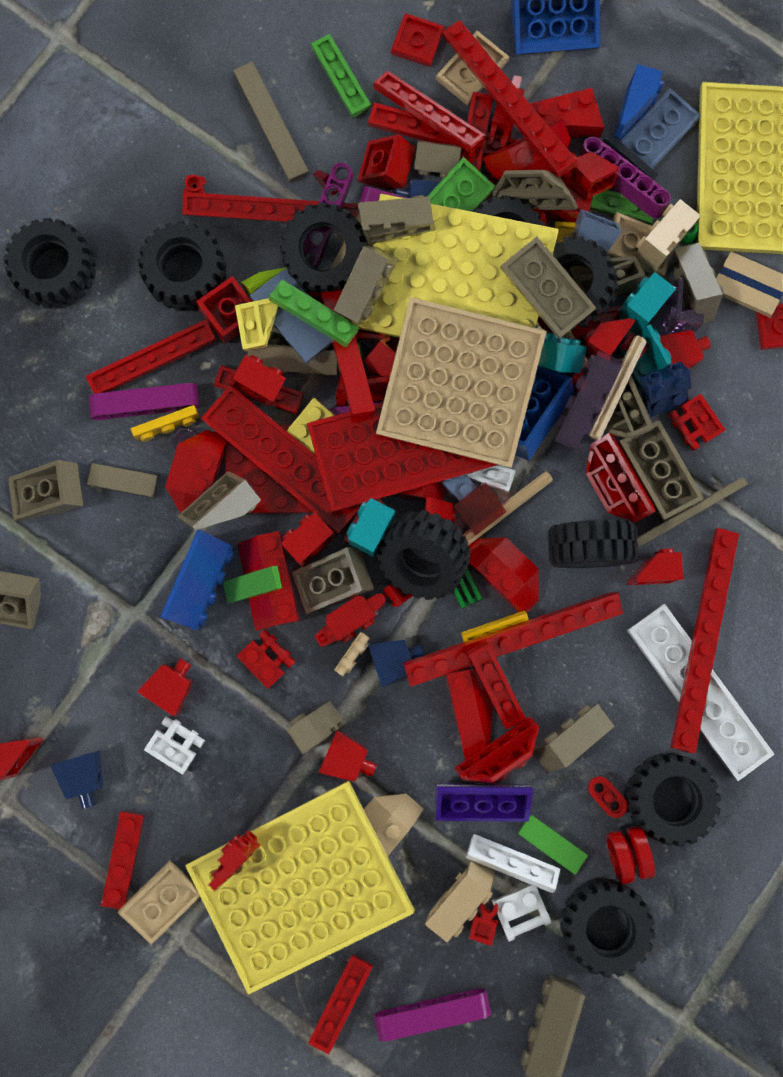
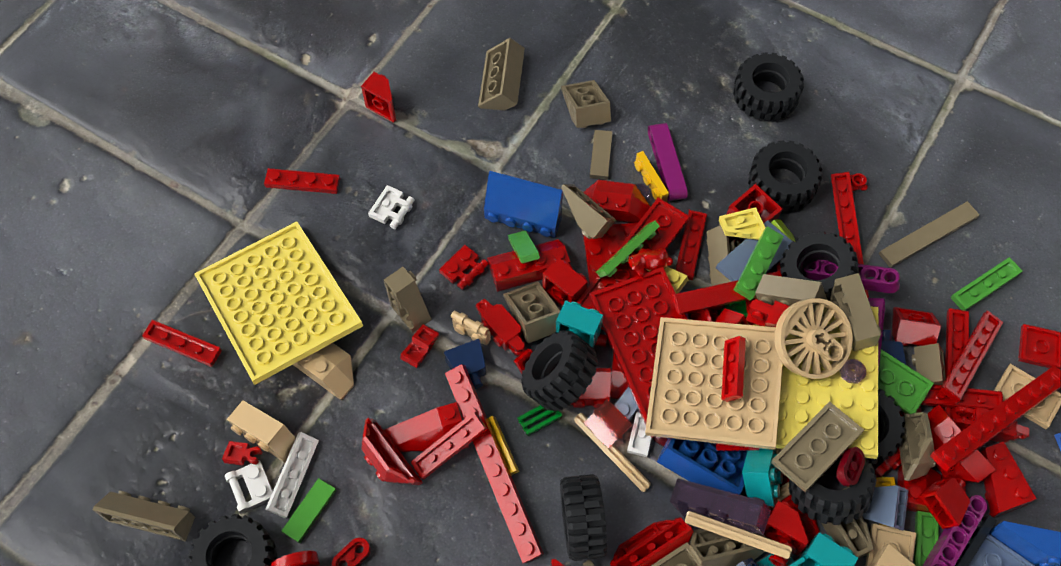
camera: 90 degrees right, 20 degrees down
dark blue torso [50,750,103,809] -> none
red plate [86,319,217,394] -> none
tan tile [118,860,200,945] -> none
red torso [137,658,193,716] -> none
red plate [208,831,261,892] -> none
red brick [228,355,286,406] -> none
red torso [319,730,377,781] -> none
magenta beam [374,988,492,1042] -> none
dark purple slope [435,783,533,822] -> none
red wedge [467,537,539,613] -> none
dark tan wedge [533,704,614,773] -> none
none -> red slope [400,325,439,368]
none -> bright green plate [596,221,660,278]
none -> red animal [628,248,673,276]
none -> red plate [721,336,746,402]
none -> red brick [746,299,789,327]
none -> tan piece [774,298,853,379]
none -> dark red plate [836,447,865,486]
none -> plate [840,359,867,384]

